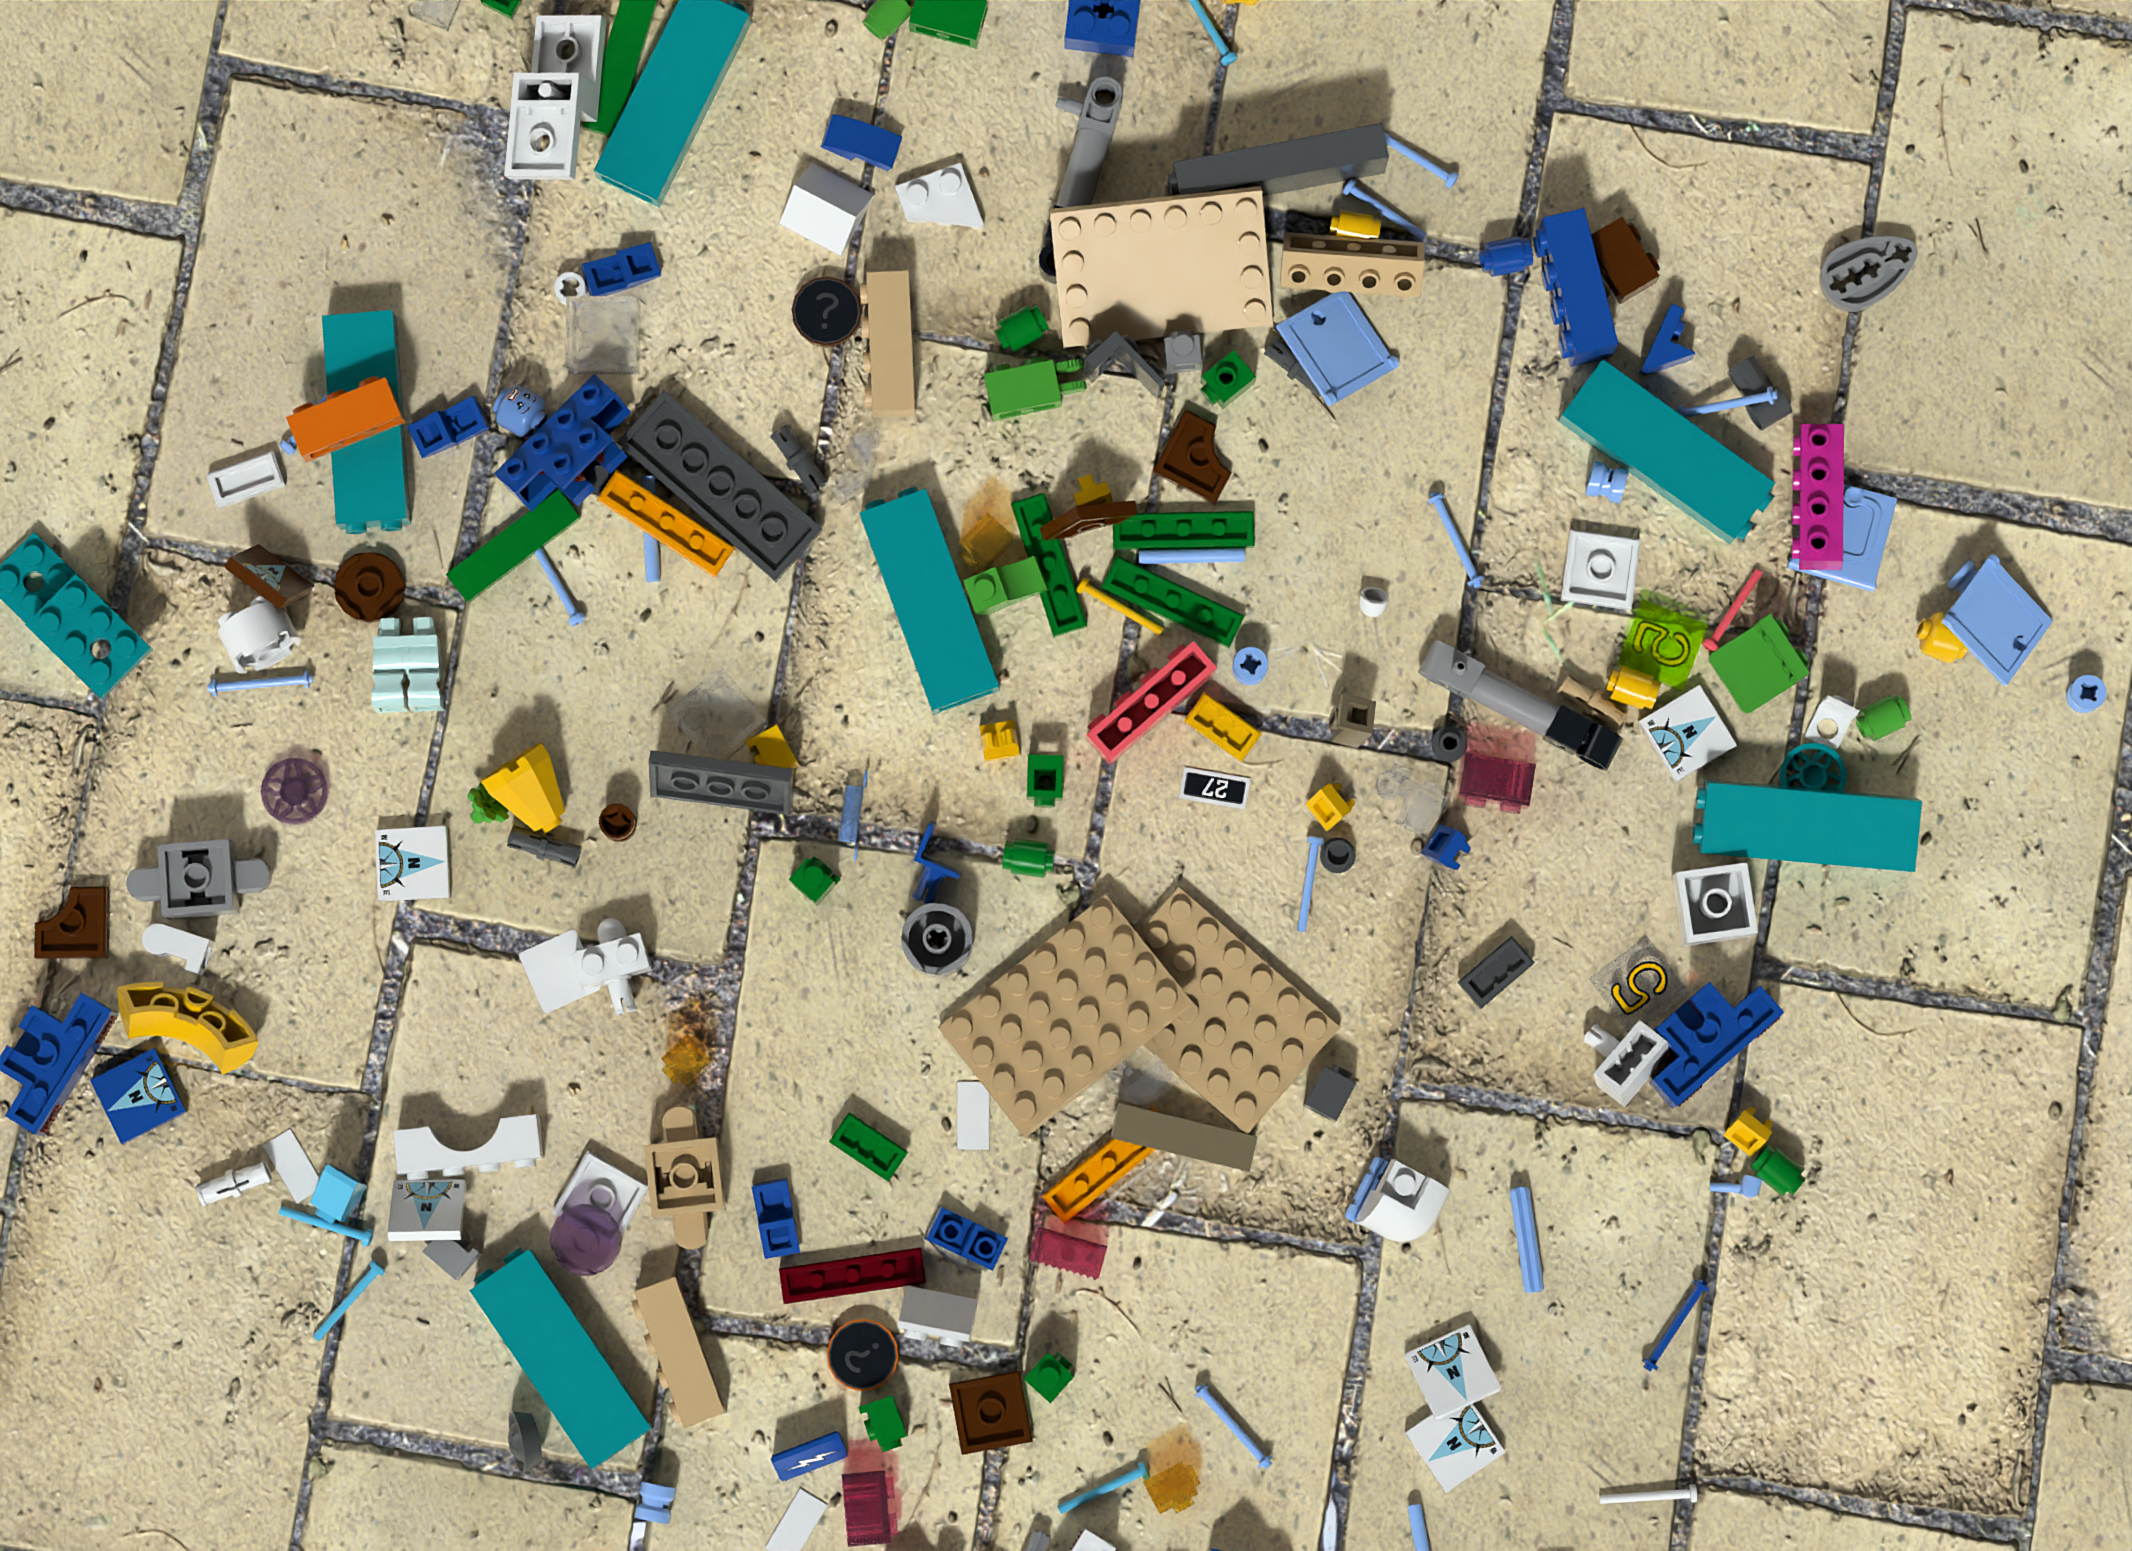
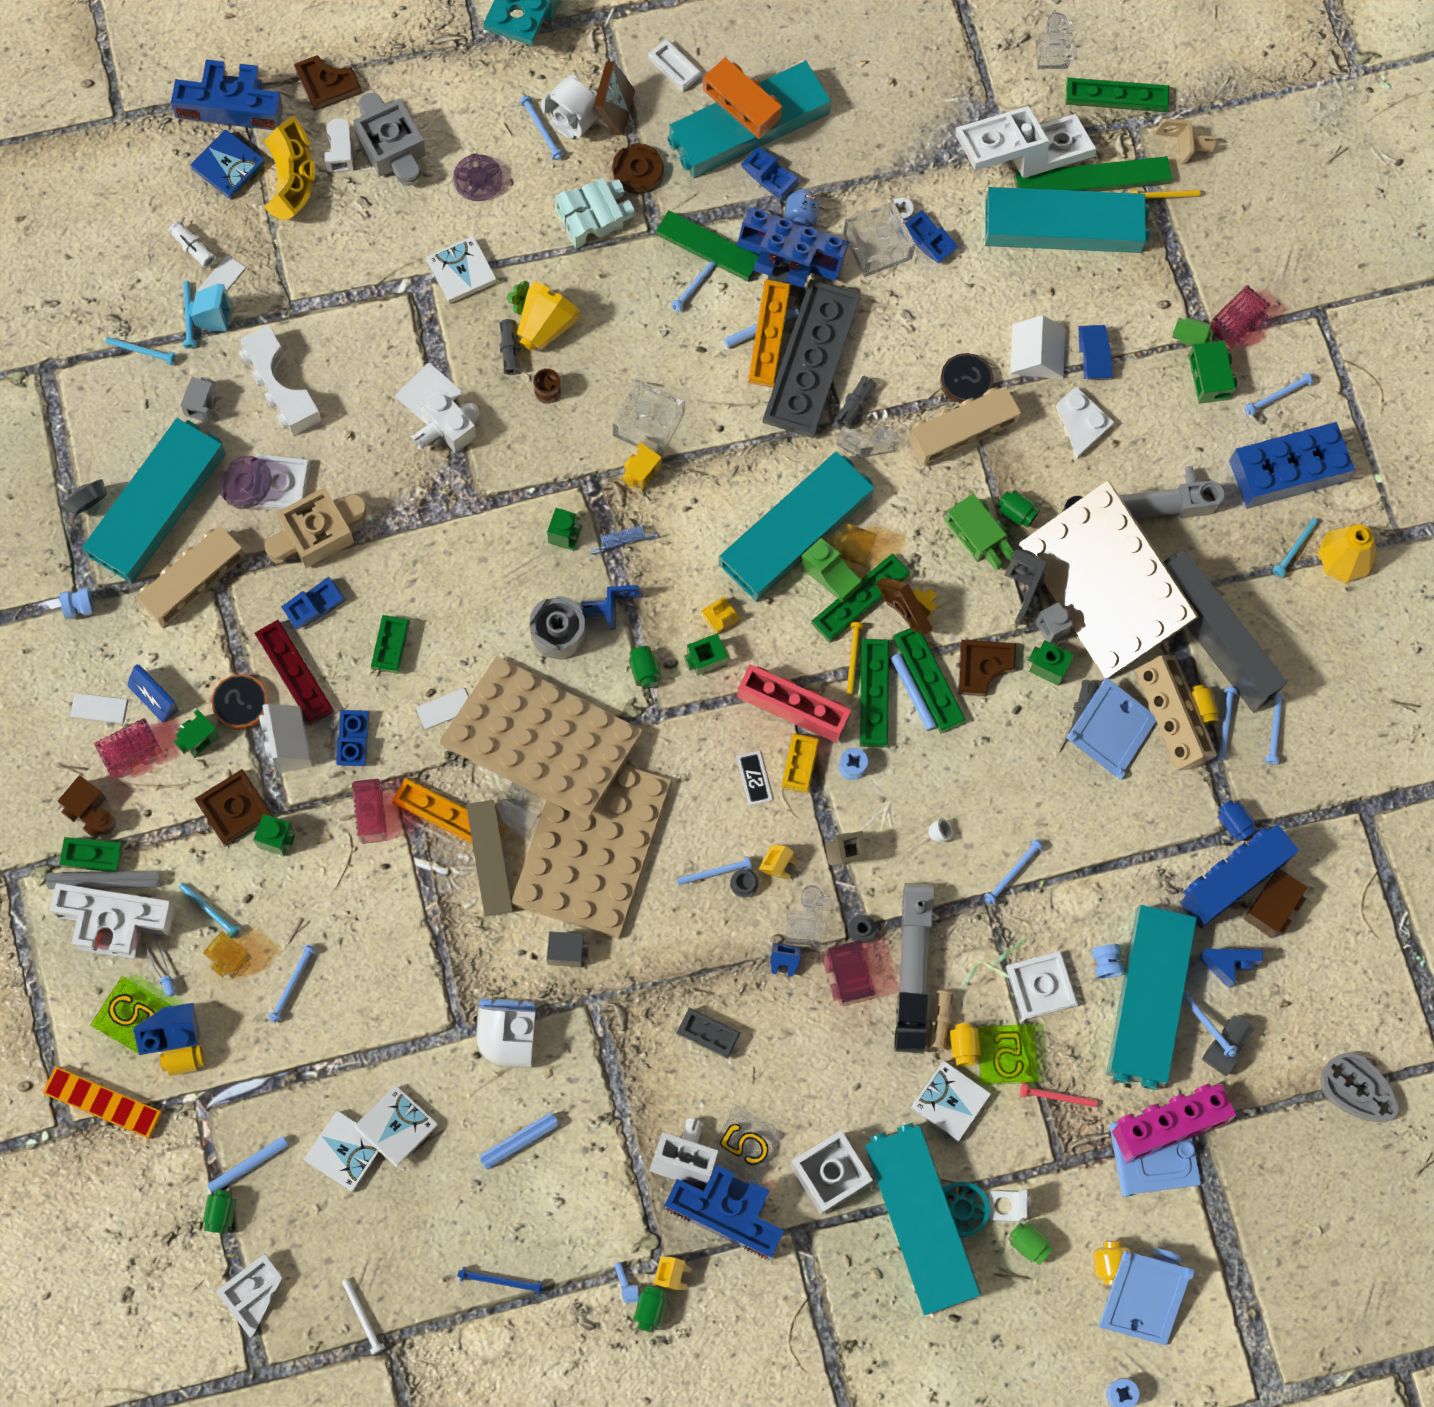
camera: 60 degrees right, 10 degrees down
white tile [387,1179,466,1241] -> none
dark grey tile [649,750,793,815] -> none
clear yellow brick [661,1034,714,1087] -> none
bright green bracket [1709,613,1810,714] -> none

